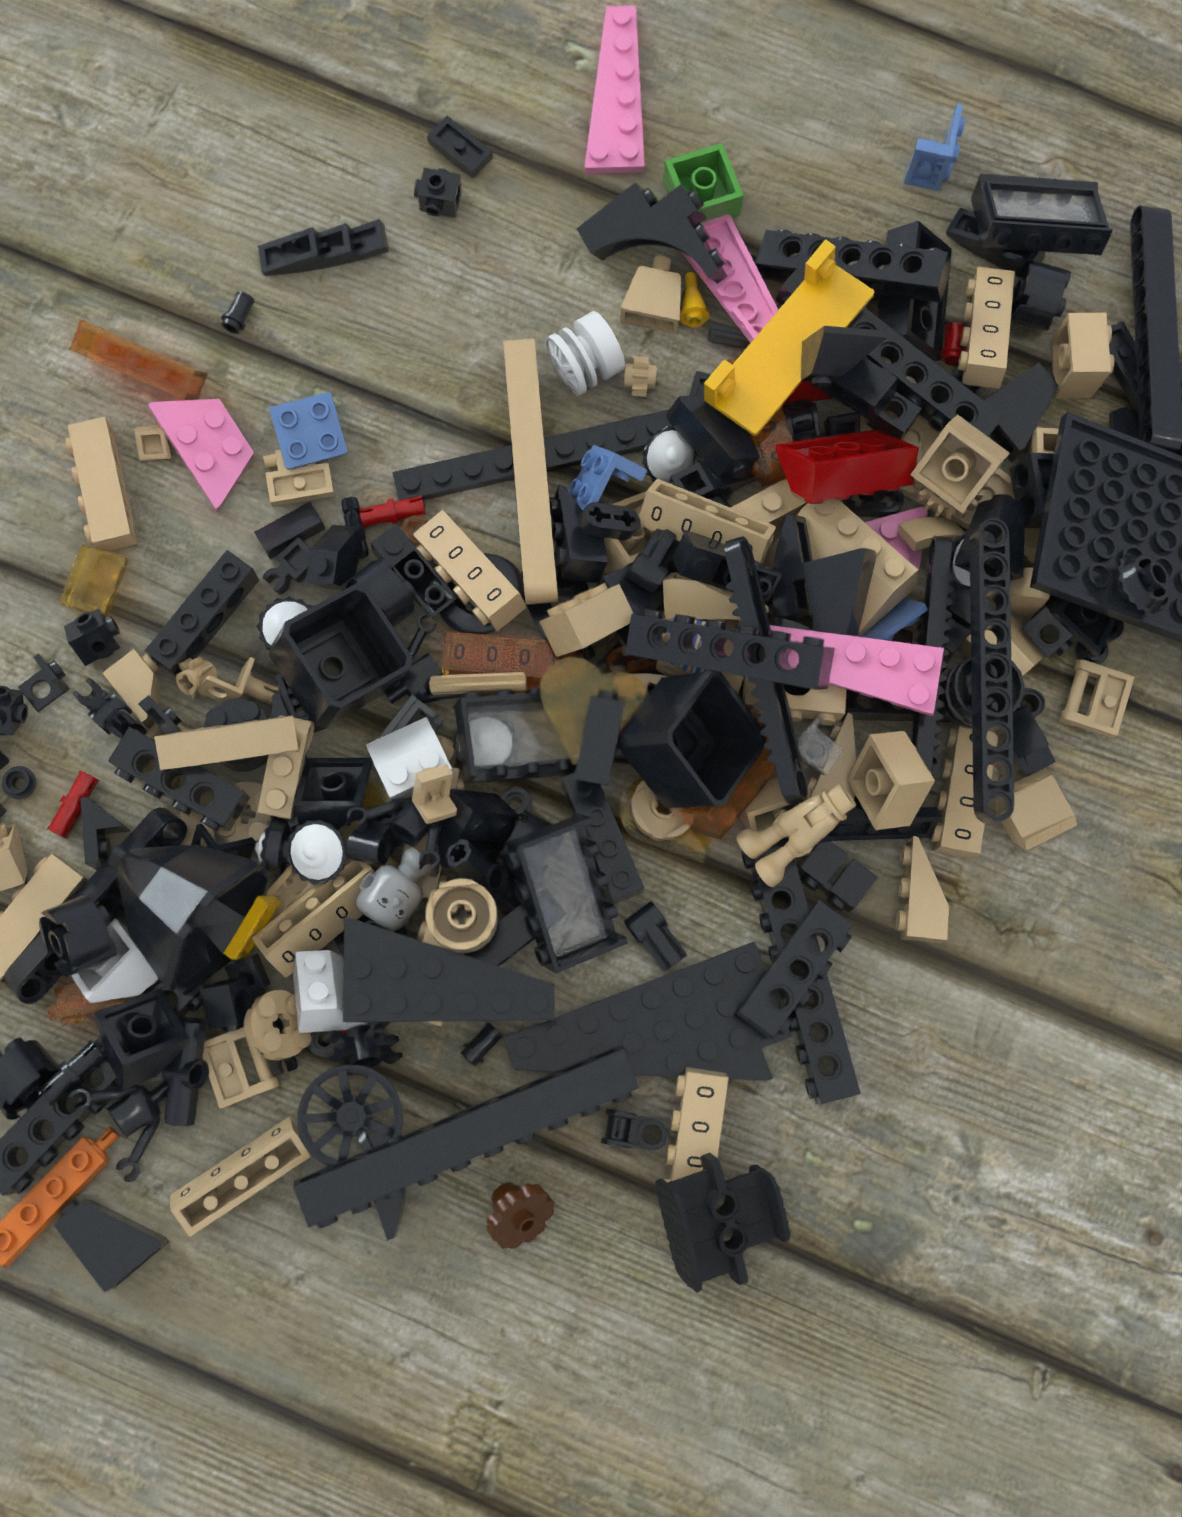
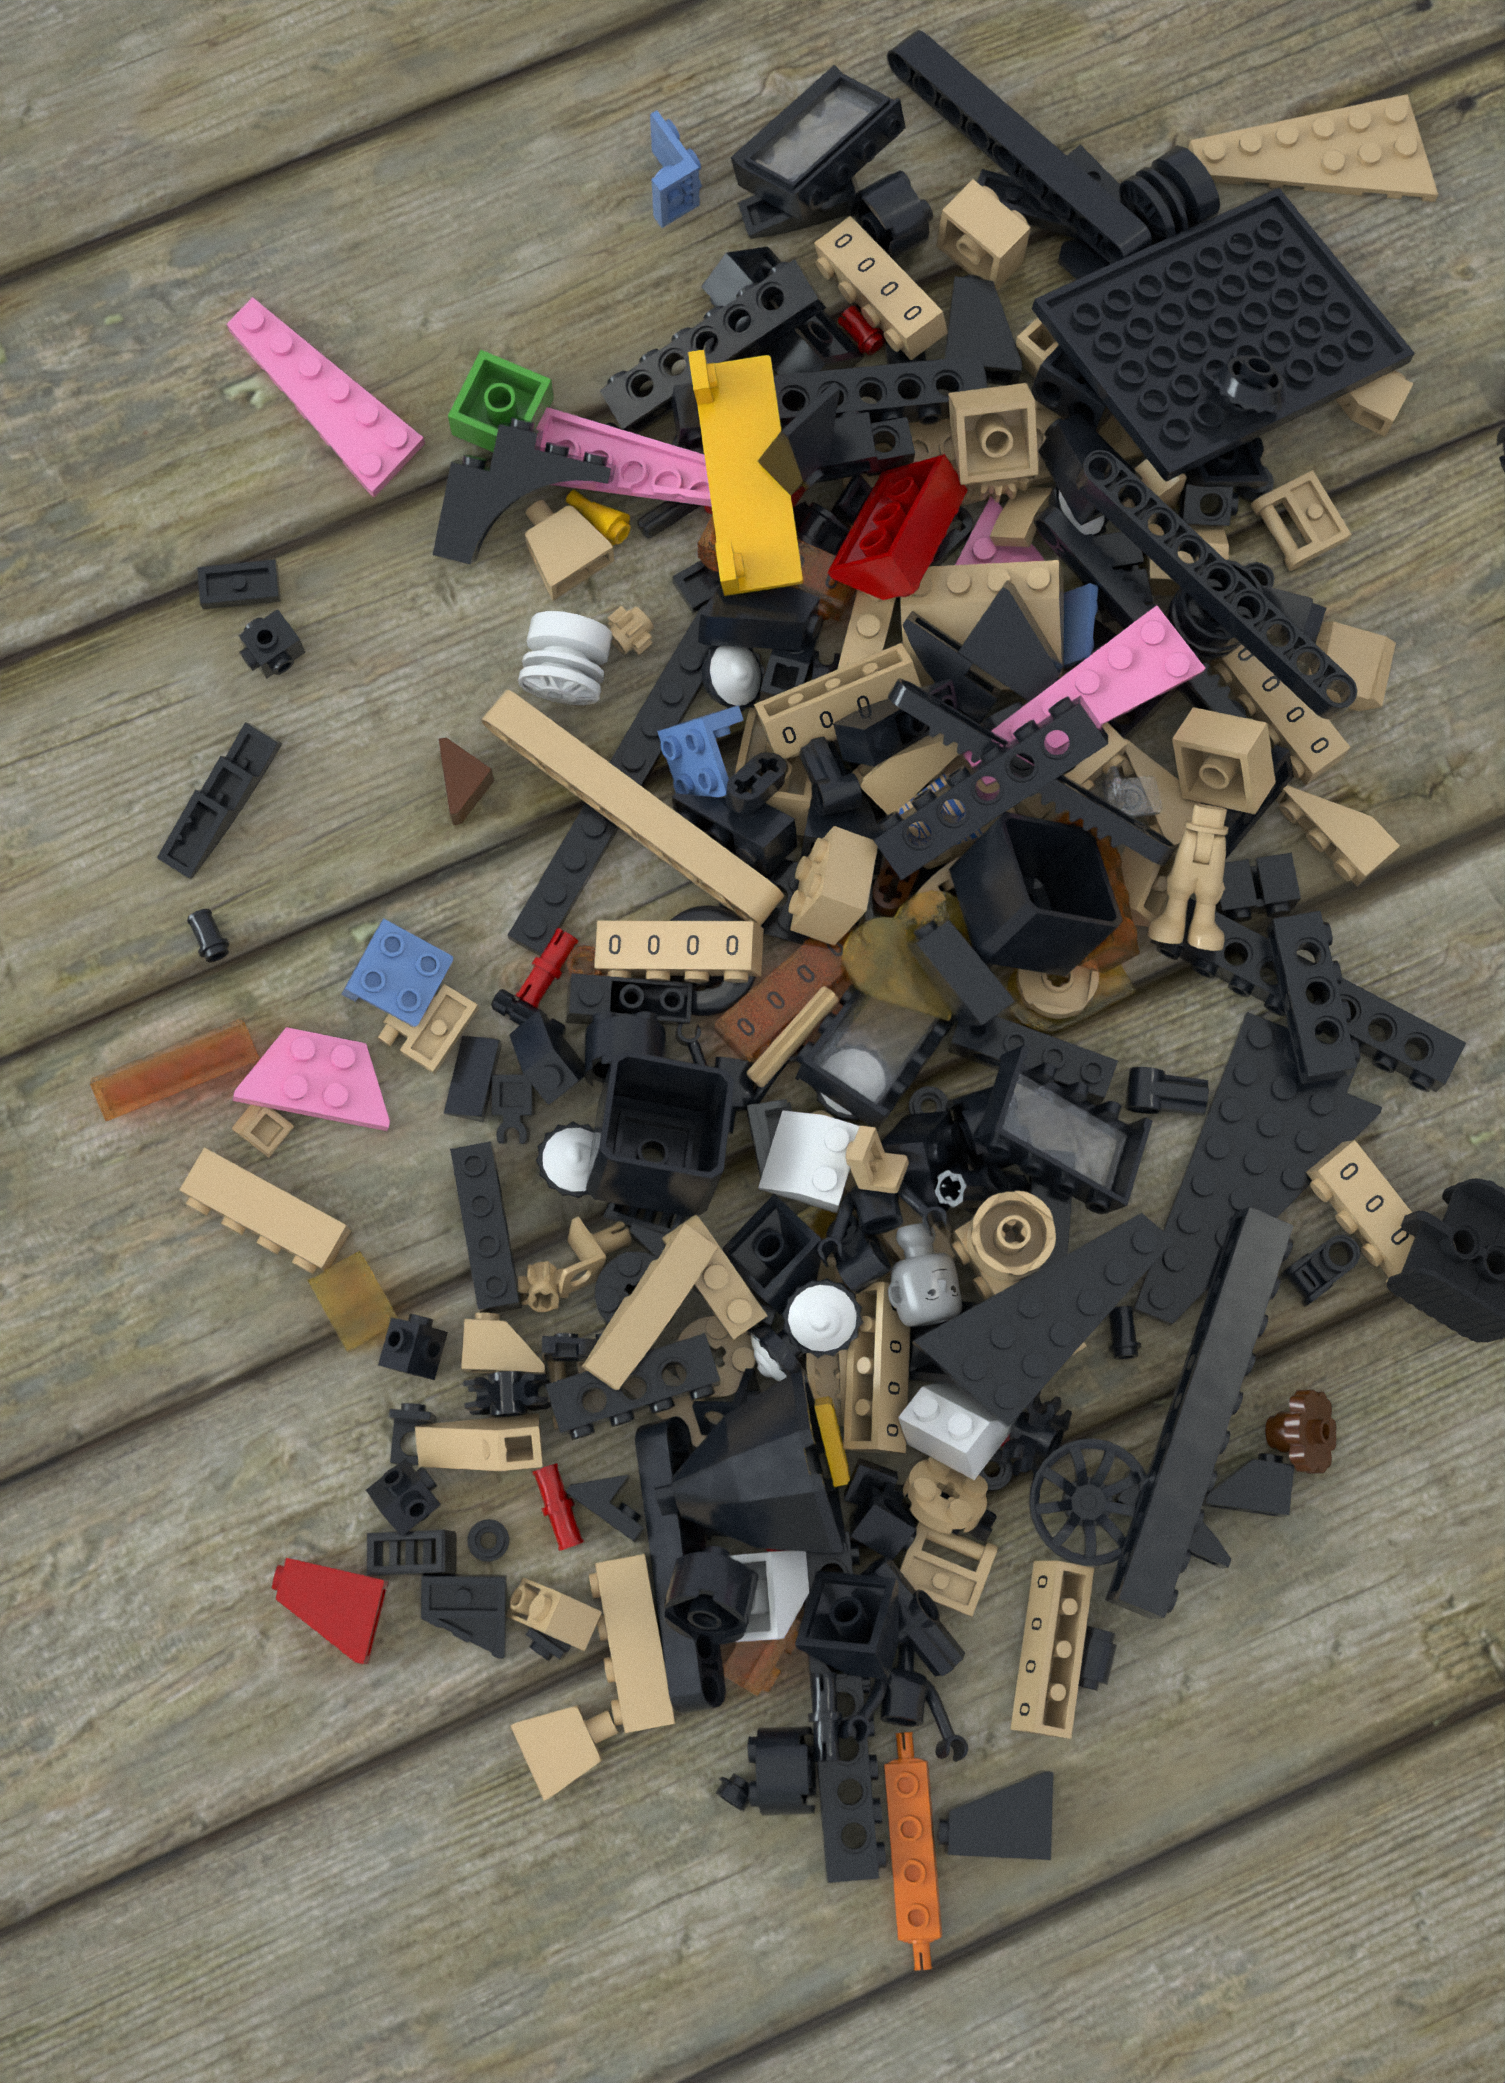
camera: 45 degrees left, 0 degrees up
none -> tan slope [415,1413,543,1471]
none -> reddish brown slope [439,737,495,825]
none -> black brick [1078,1626,1117,1691]
none -> black slope [1202,1453,1294,1517]

